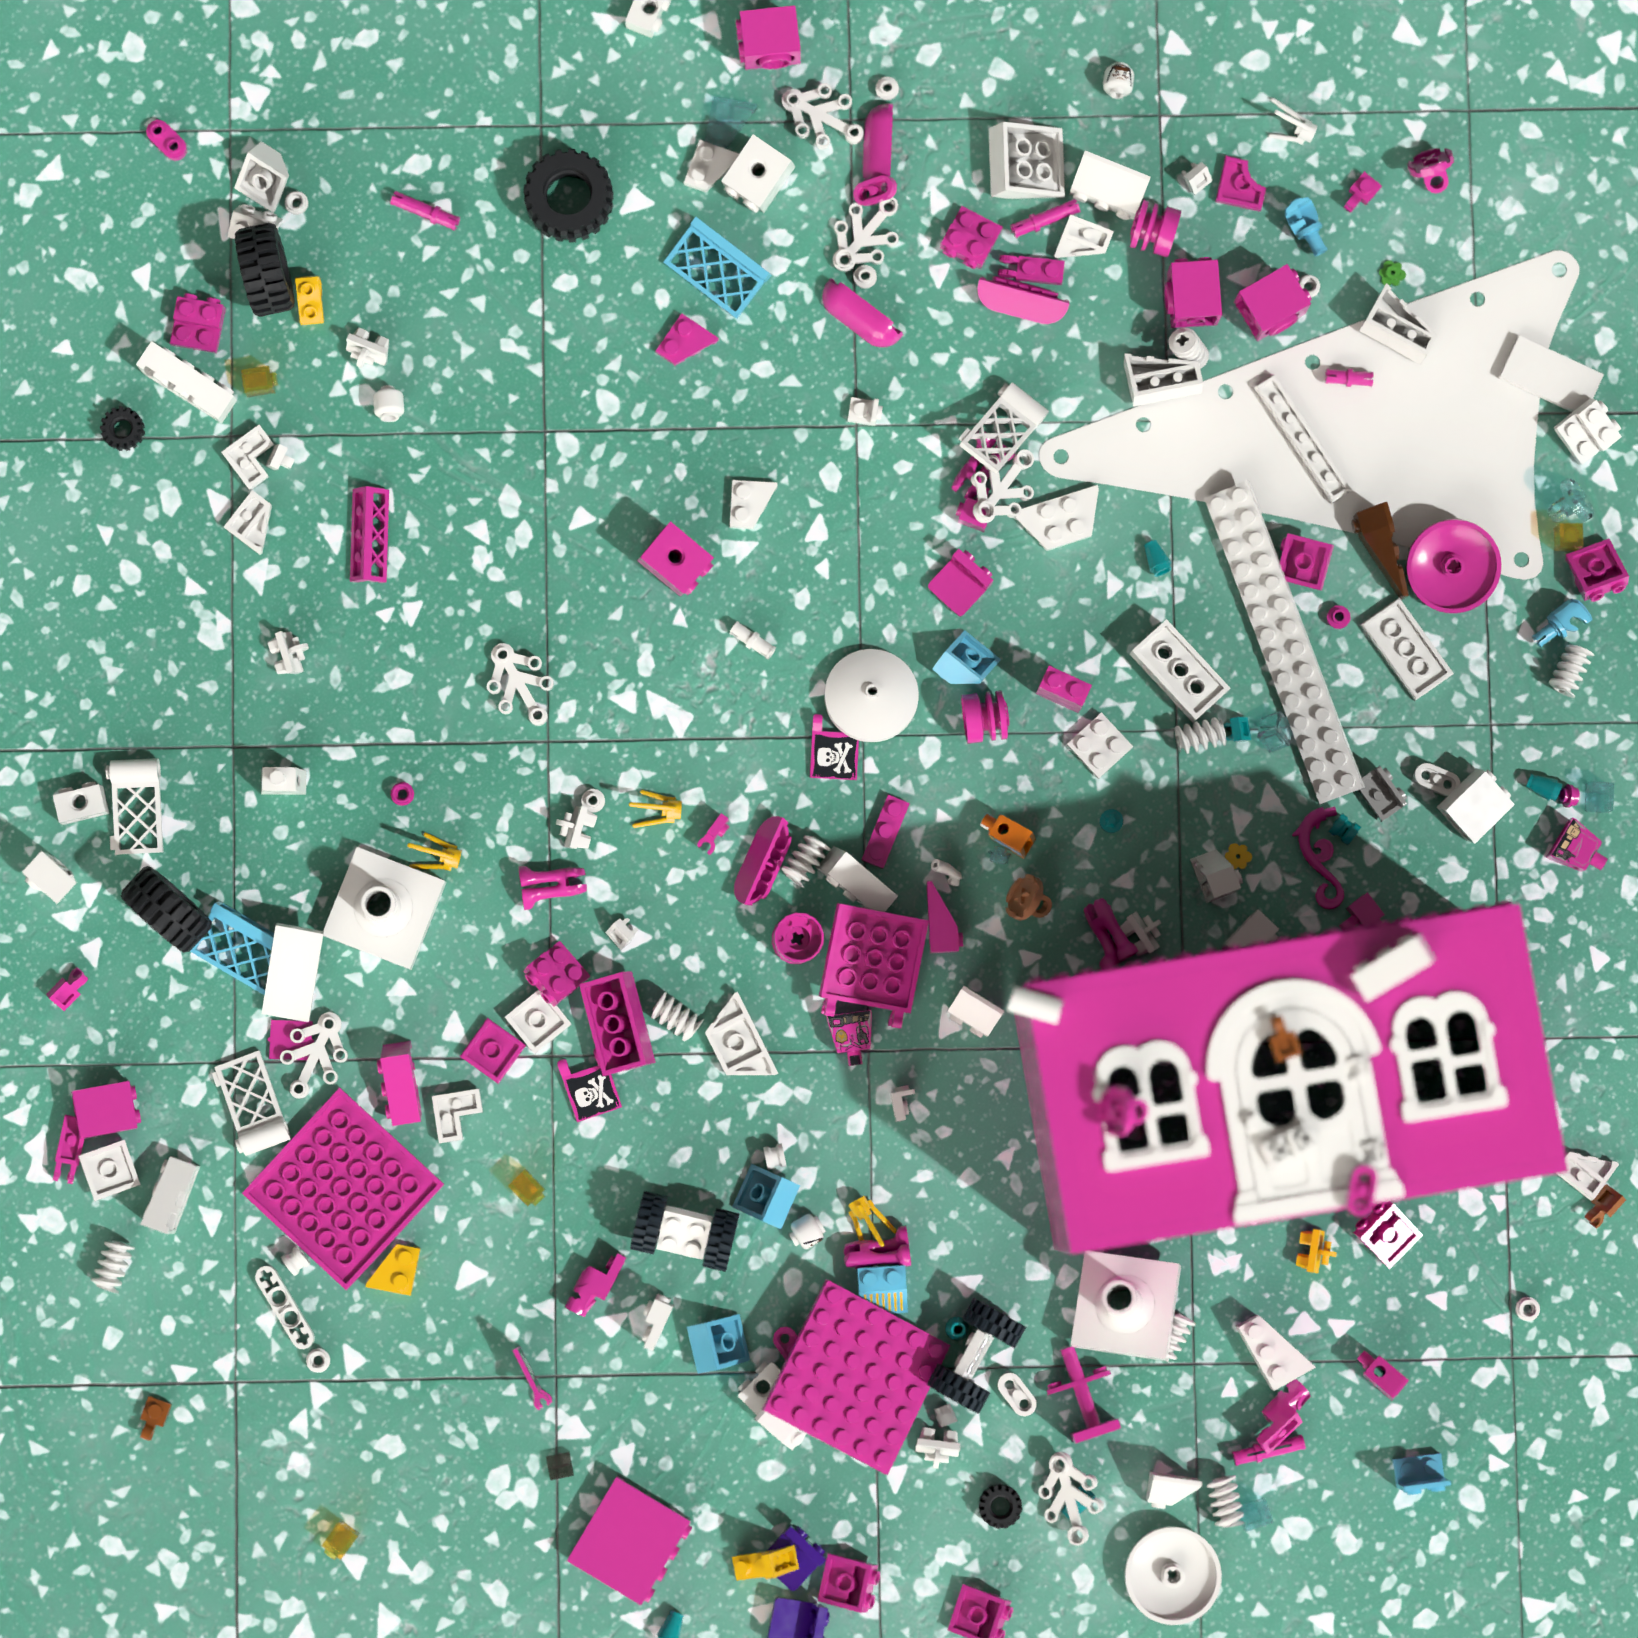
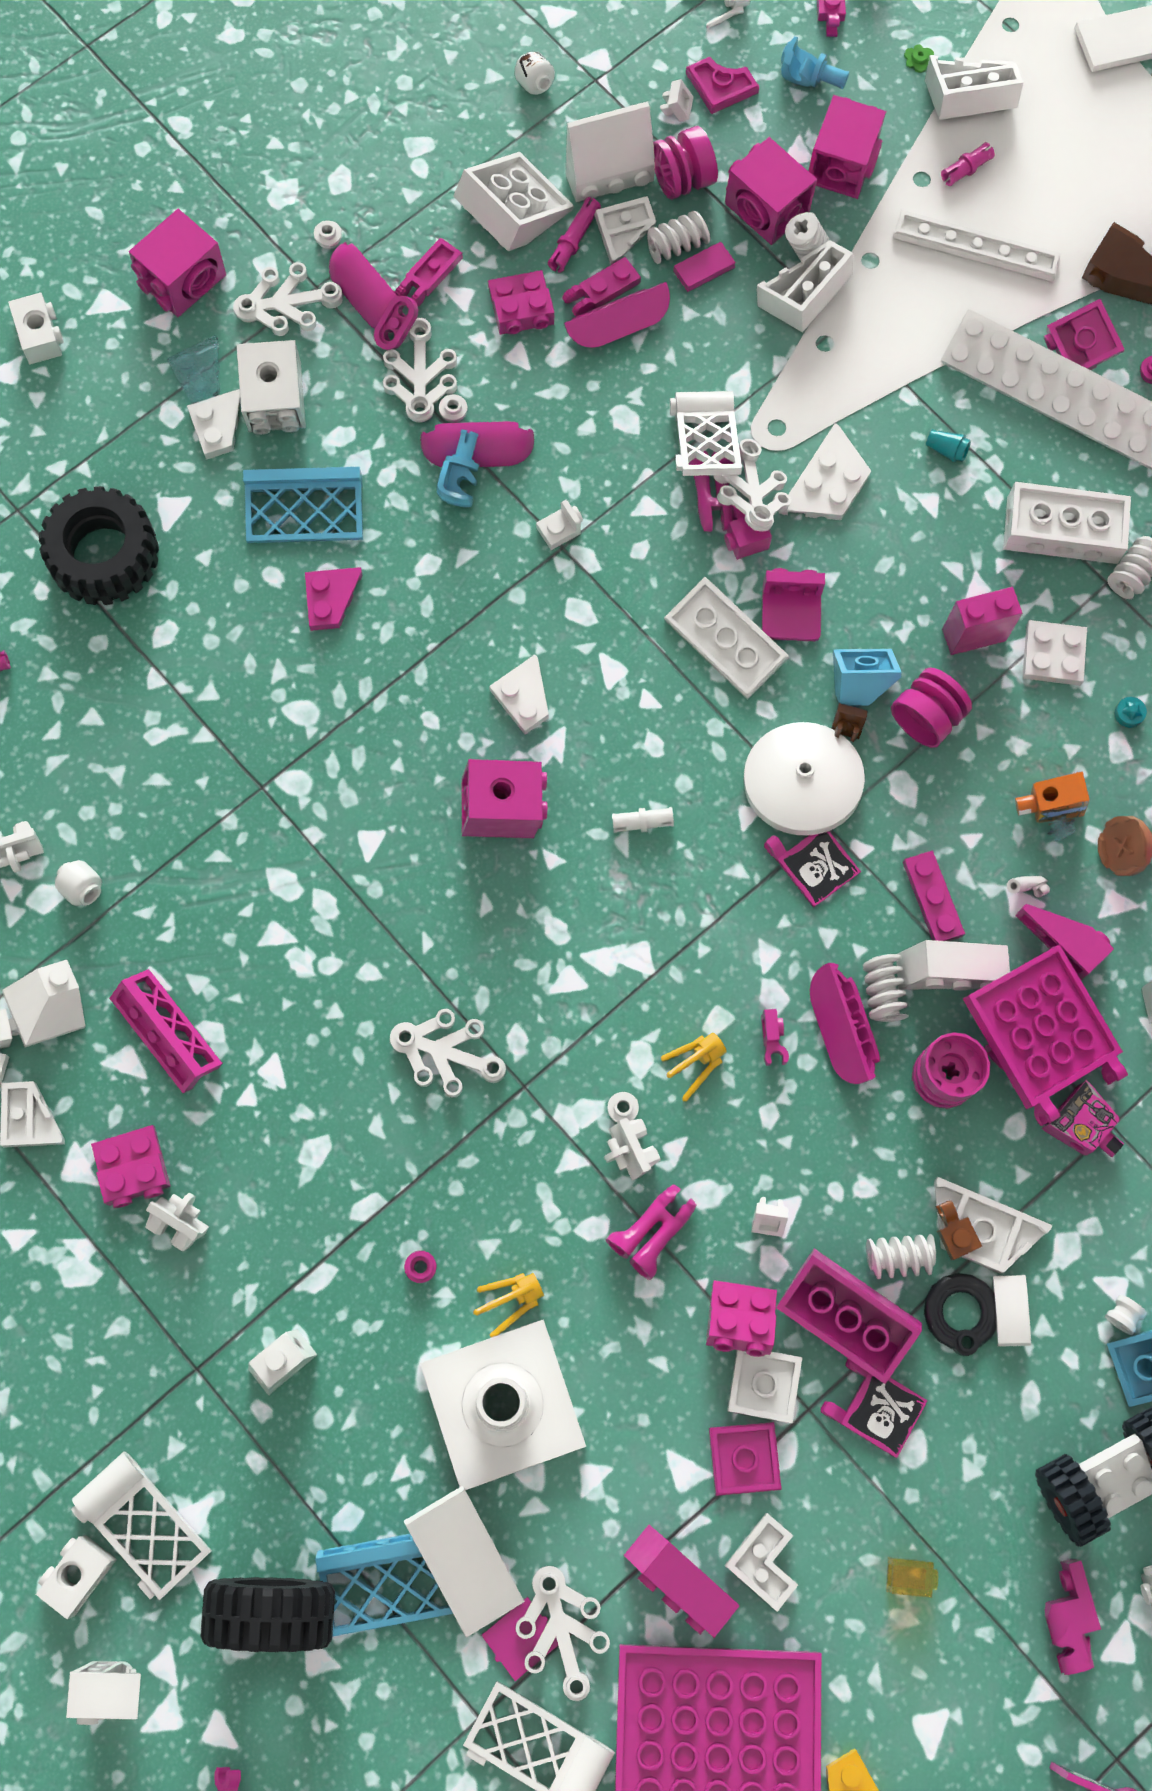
camera: 40 degrees left, 10 degrees down
none -> white slope [2,960,85,1047]
none -> dark pink plate [91,1125,171,1208]
none -> dark pink hinge [394,238,463,306]
none -> medium azure piece [437,430,479,508]
none -> white piece [647,211,710,264]
none -> white tile [664,577,789,700]
none -> dark pink tile [673,242,736,292]
none -> reddish brown tile [831,703,868,742]
none -> black piece [924,1273,996,1356]
none -> dark orange plate [935,1200,982,1260]
none -> white slope [993,1275,1031,1346]

